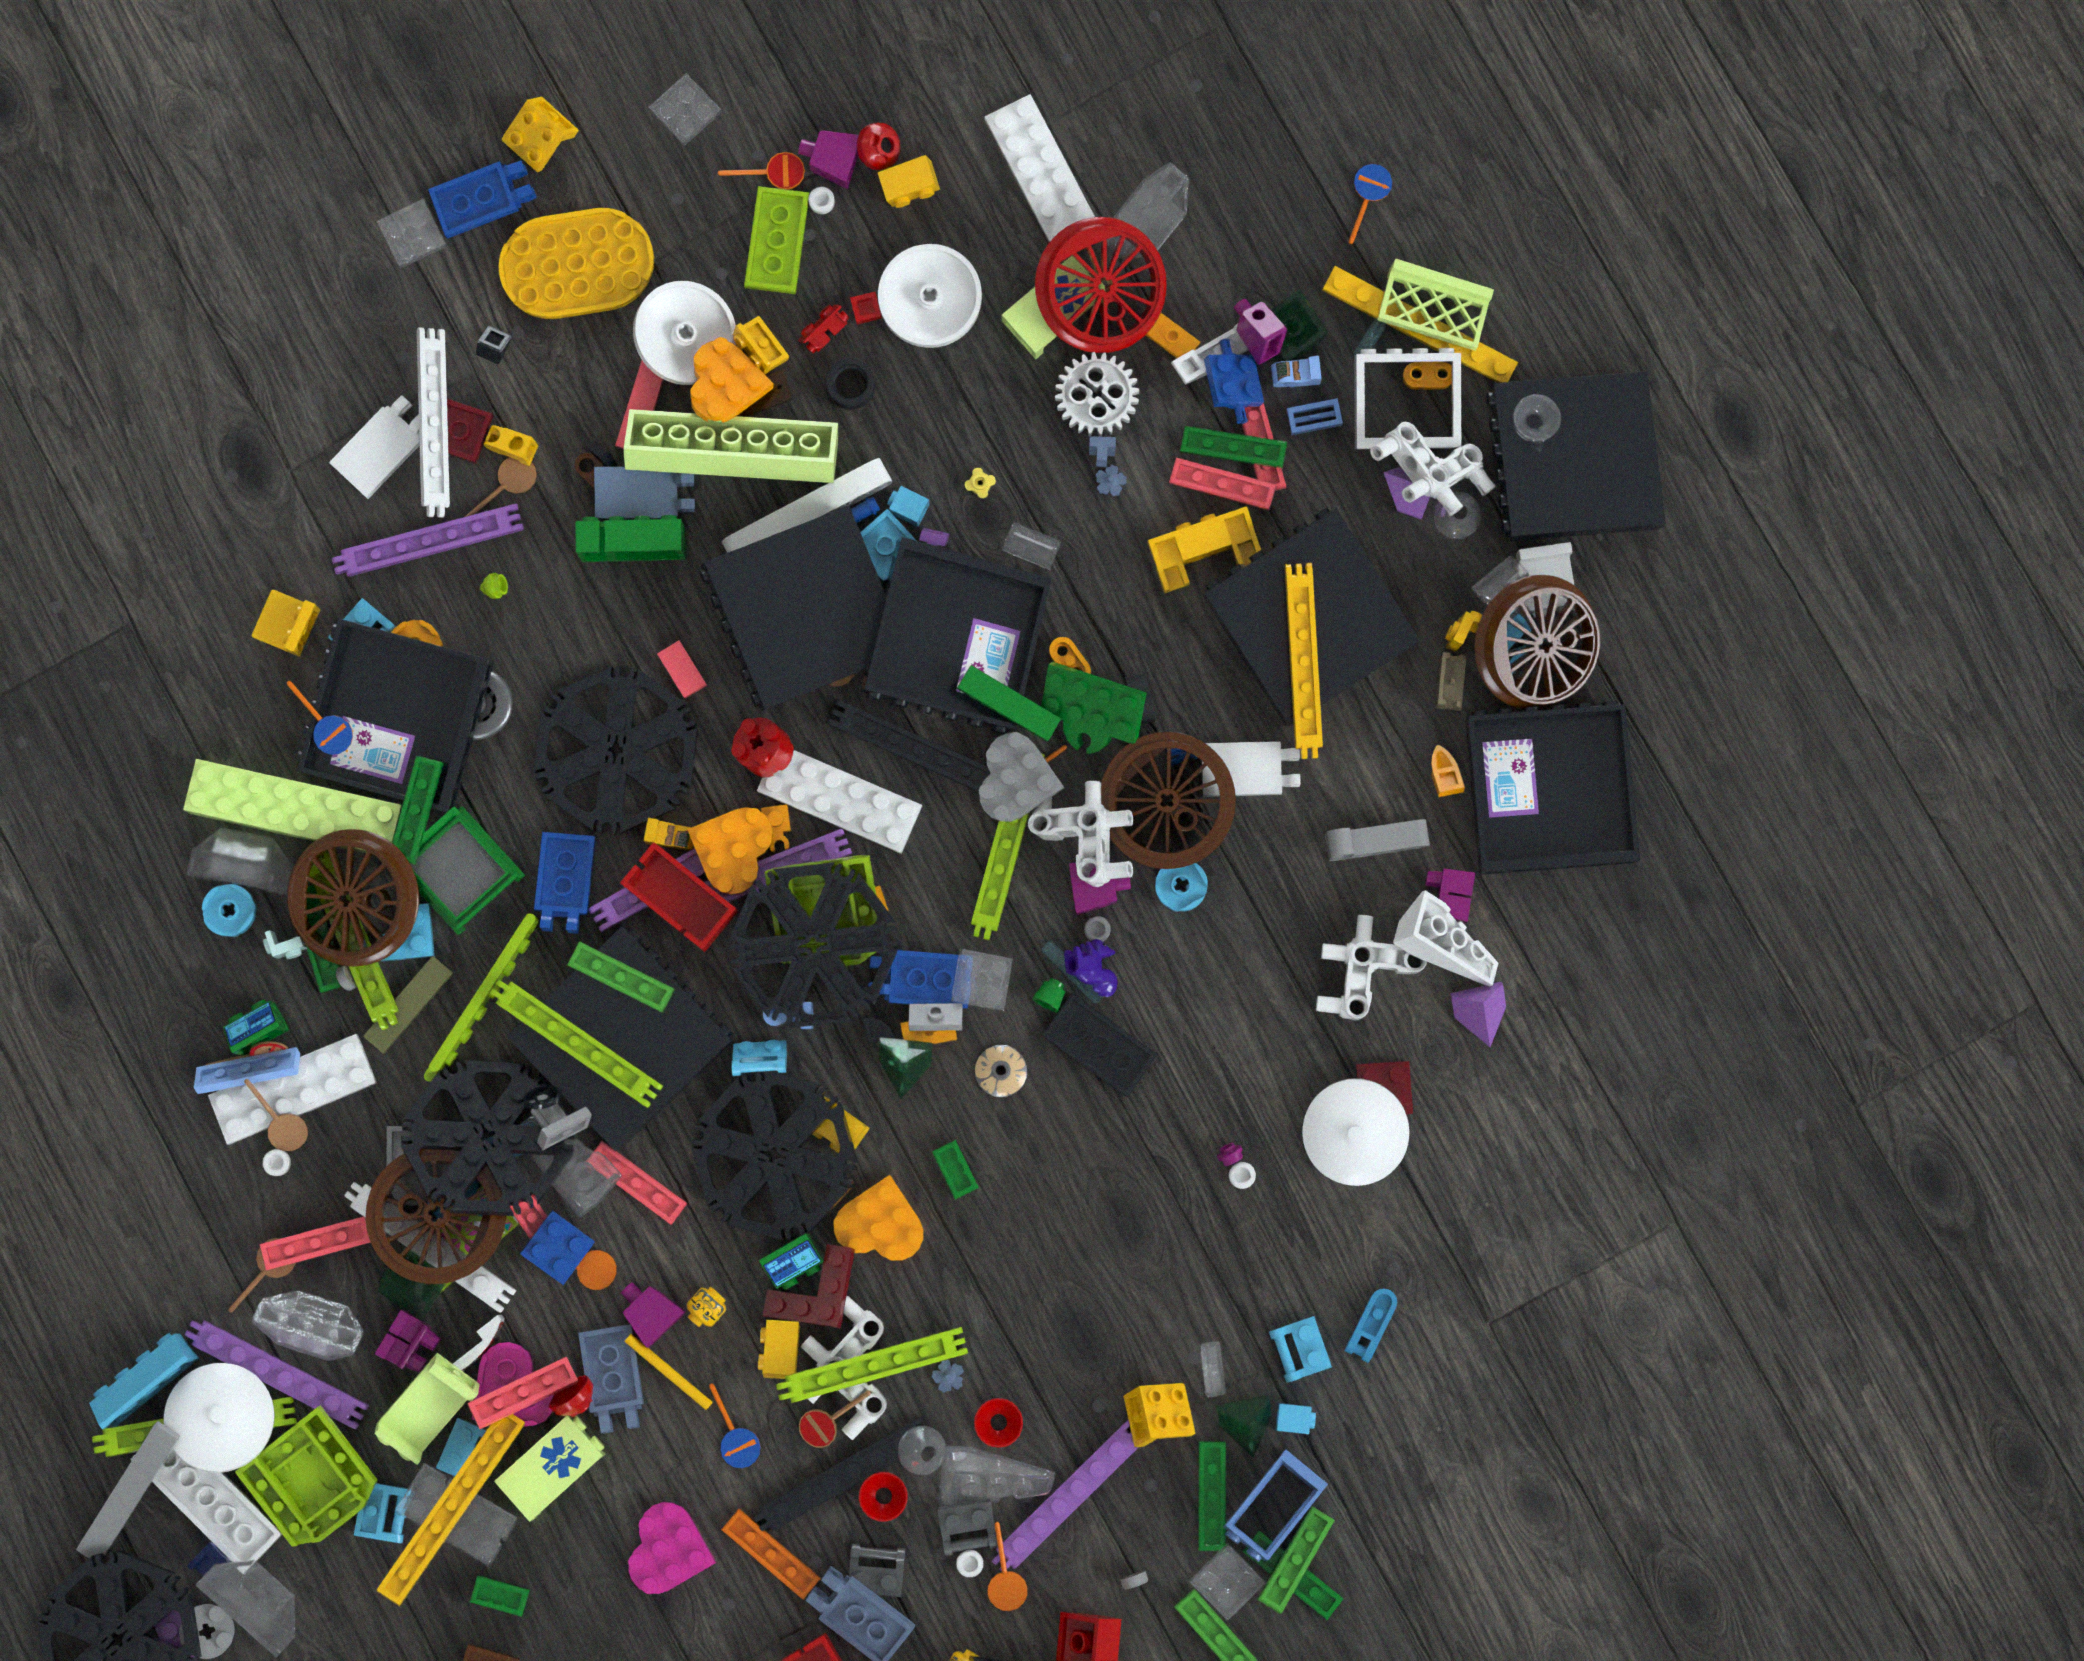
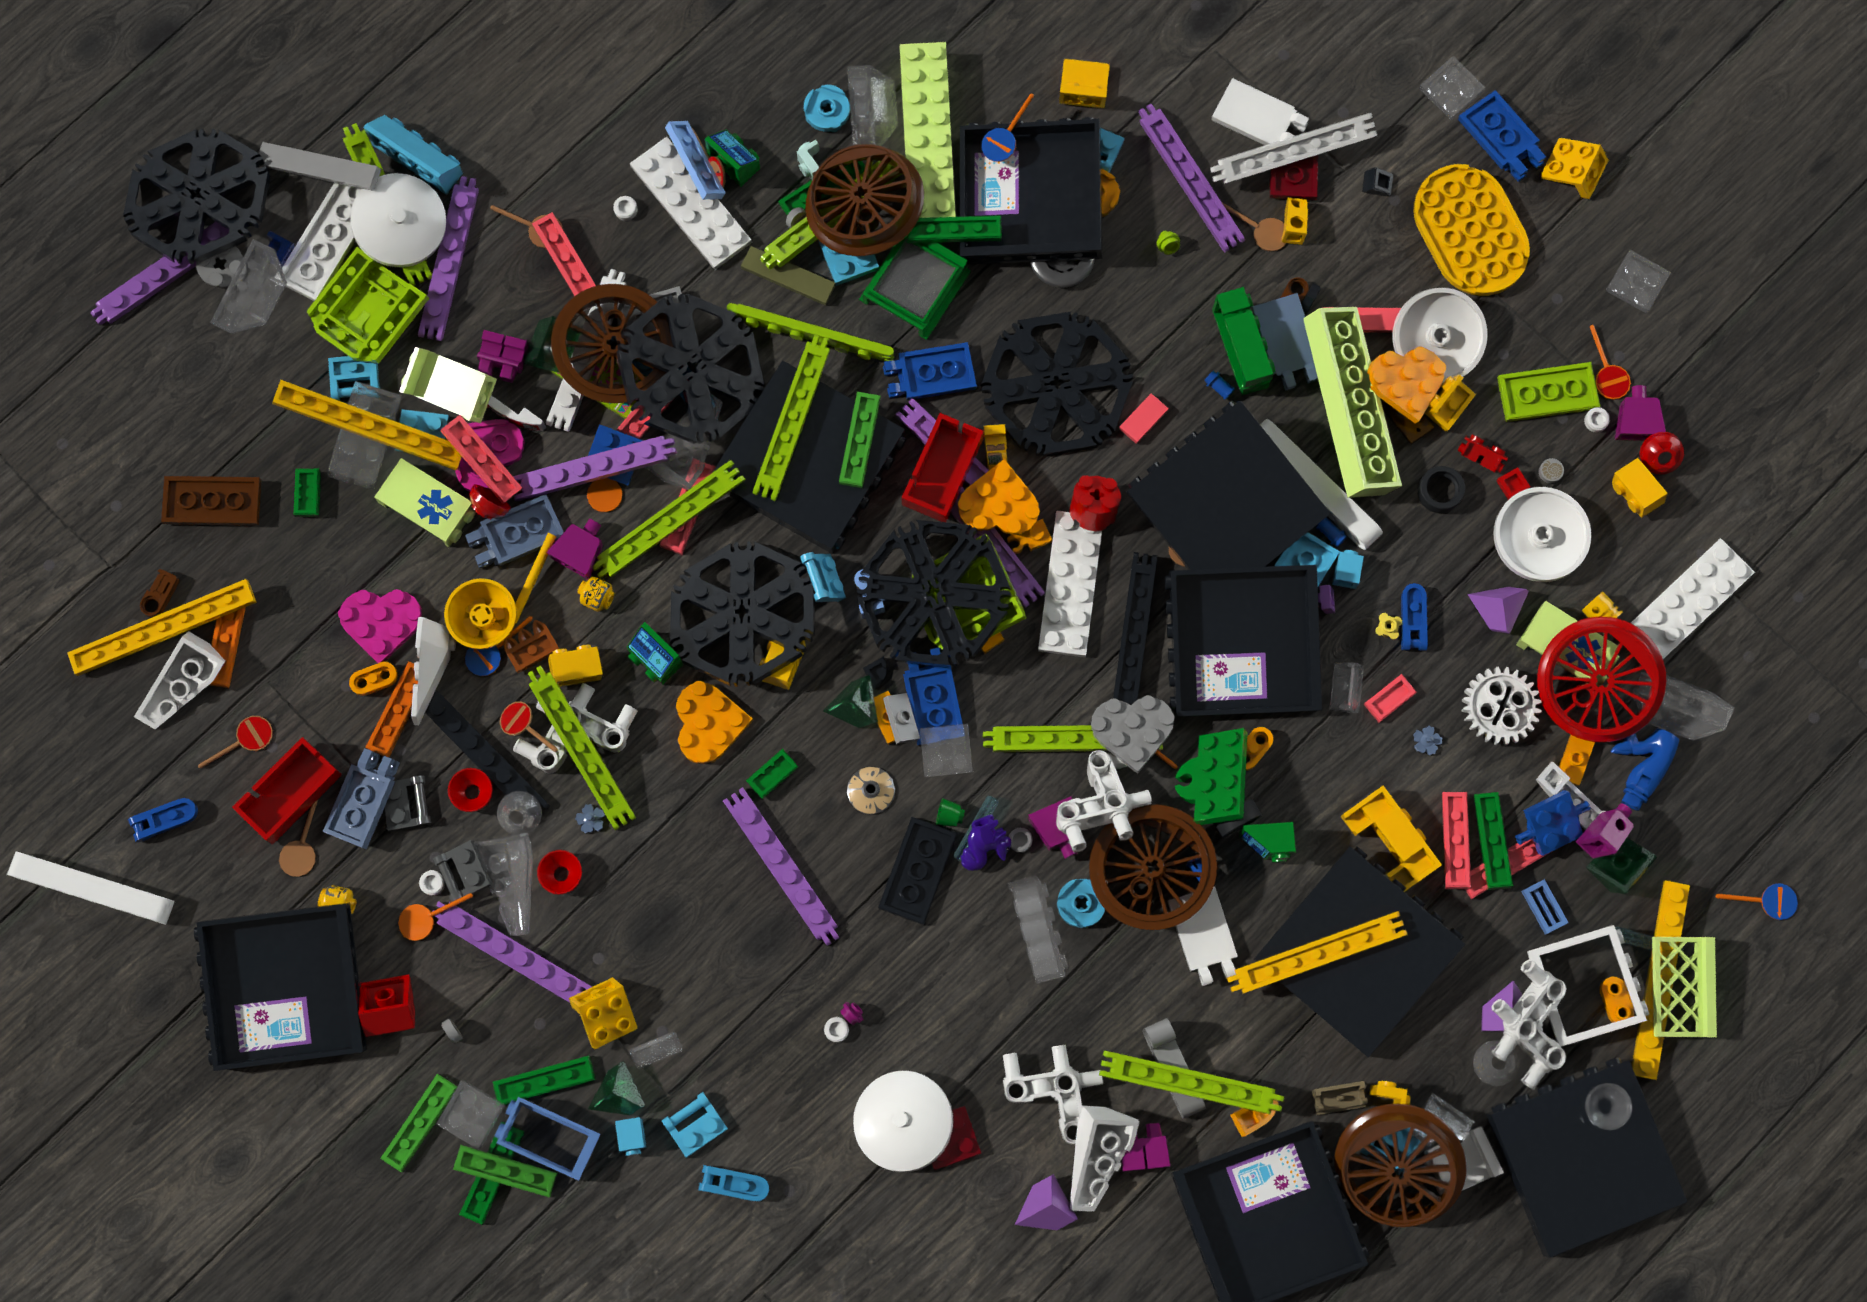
camera: 75 degrees right, 5 degrees down
medium nougat piece [244,1079,308,1151] -> none
clear wedge [252,1290,364,1361] -> none
light grey piece [523,1085,592,1150] -> none
dark red plate [763,1244,855,1329] -> none
green tile [957,665,1061,742] -> none
sand blue tile [1089,436,1116,467] -> none
light blue leg [1271,356,1321,388] -> none
none -> light orange plate [349,662,398,696]
none -> white wedge [411,617,456,725]
none -> yellow piece [444,578,517,649]
none -> dark orange plate [504,620,560,674]
none -> medium lavender hinge [513,436,677,501]
none -> lime hinge [593,460,745,579]
none -> medium lavender hinge [723,787,839,946]
none -> clear wedge [1007,875,1068,984]
none -> lime hinge [1099,1051,1284,1114]
none -> blue pin [1204,370,1235,400]
none -> green slope [1239,822,1296,863]
none -> coral tile [1364,674,1417,723]
none -> blue plate [1401,583,1428,651]
none -> medium lavender slope [1468,587,1529,634]
none -> light grey tile [1539,458,1564,484]
none -> yellow piece [1581,591,1623,618]
none -> blue piece [1611,728,1679,811]

